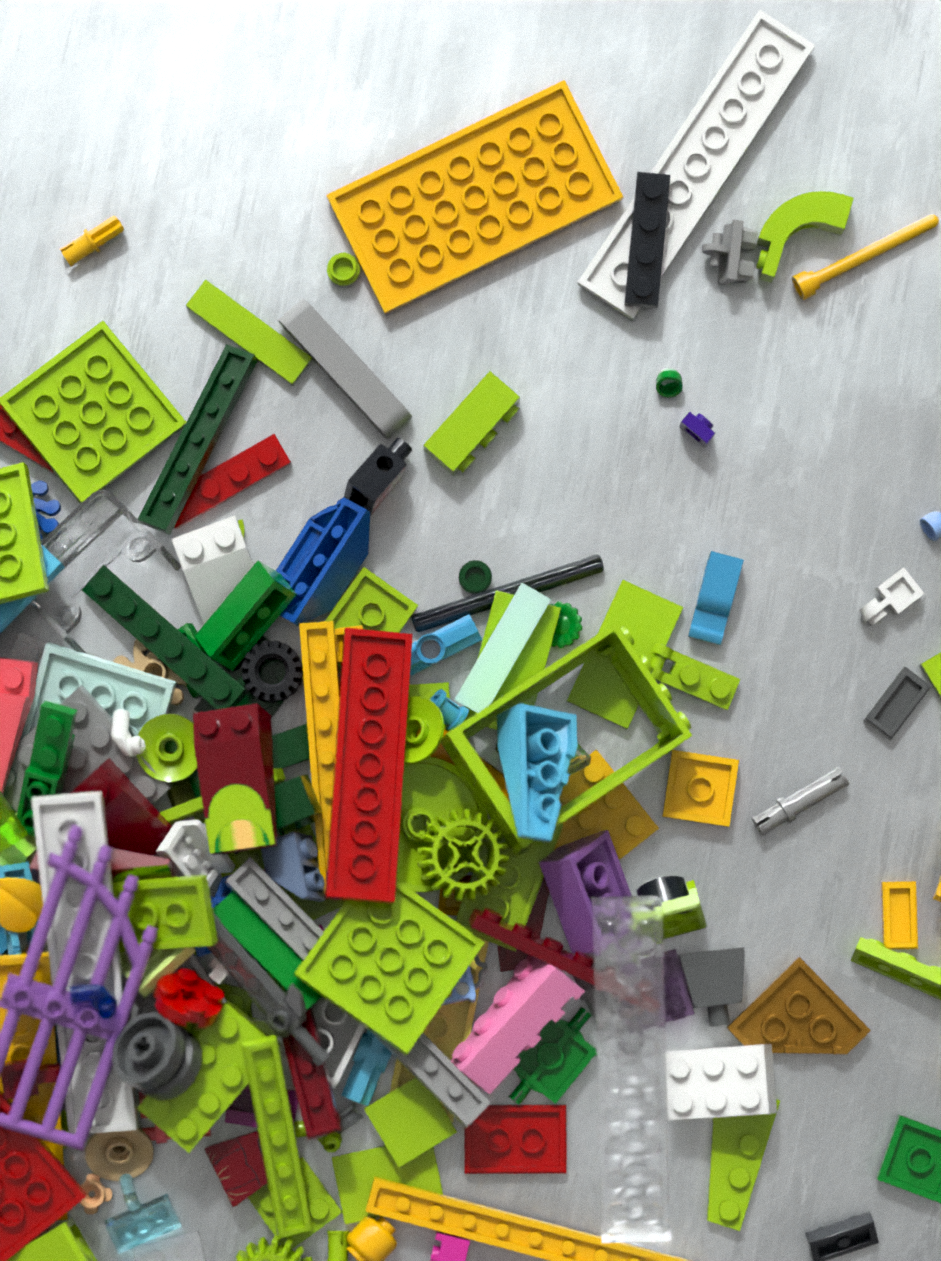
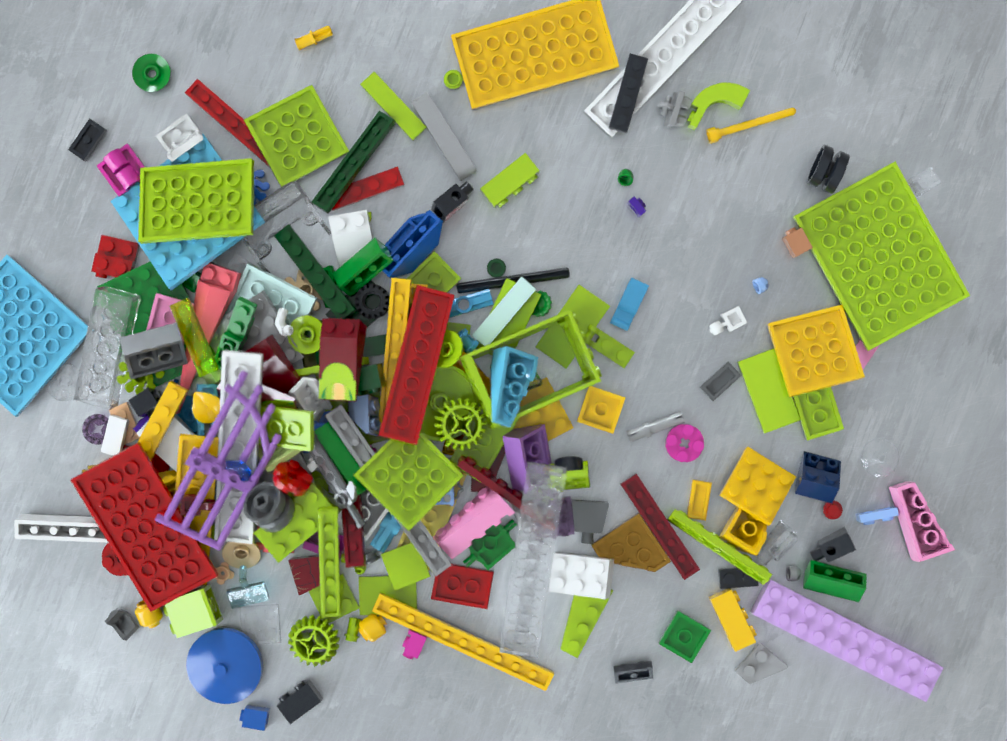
camera: 10 degrees right, 5 degrees up
none -> dark red plate [620,474,700,580]
none -> dark pink plate [665,424,704,462]

